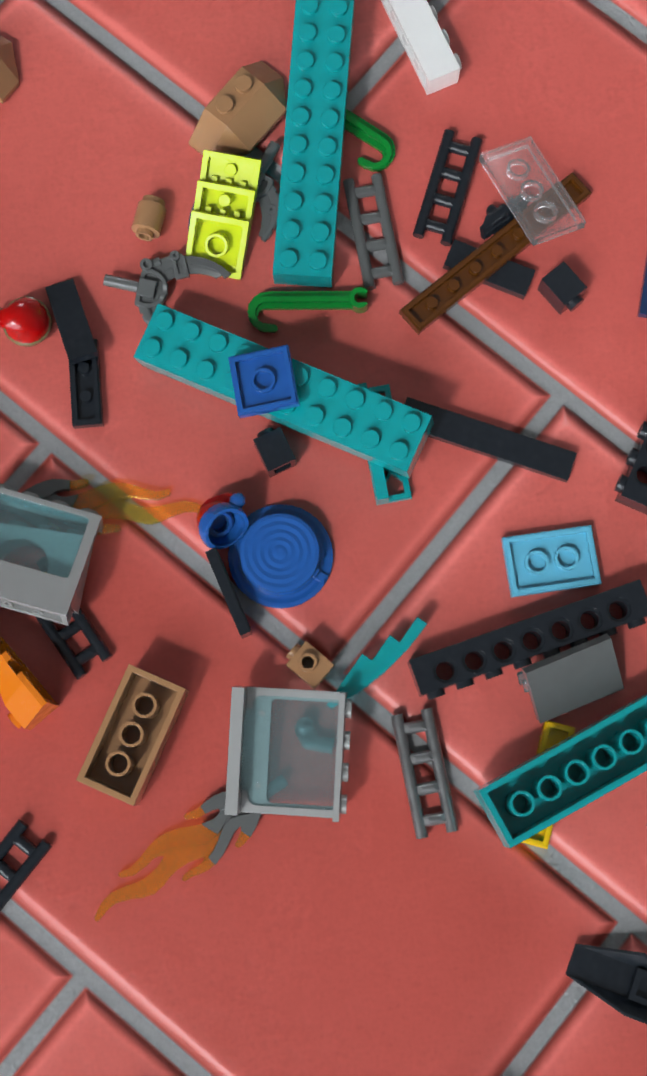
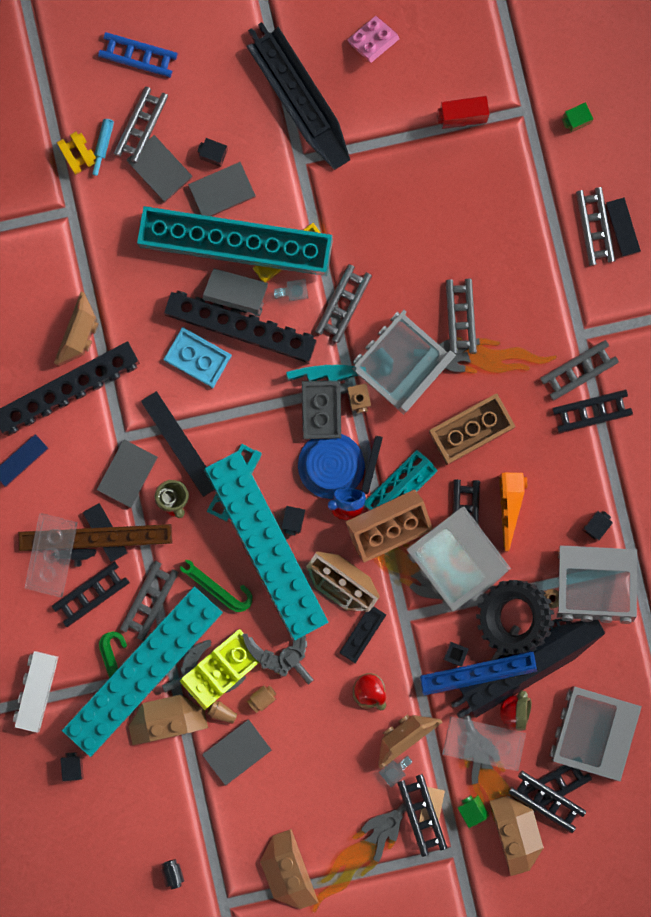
camera: 145 degrees left, 5 degrees up
black tile [45,279,99,365] -> none
blue plate [228,345,300,418] -> none
black brick [537,262,587,315] -> none
none -> dark grey tile [97,439,158,508]
none -> olive piece [154,480,189,518]
none -> dark grey tile [202,719,272,786]
none -> medium nougat cone [207,701,237,724]
none -> clear light blue plate [274,279,308,302]
none -> dark grey tile [302,380,341,439]
none -> medium nougat wedge [306,552,380,612]
none -> nougat brick [346,489,433,563]
none -> teal fence [364,450,438,510]
none -> dark grey bar [446,278,477,355]
none -> dark grey bar [540,340,619,401]

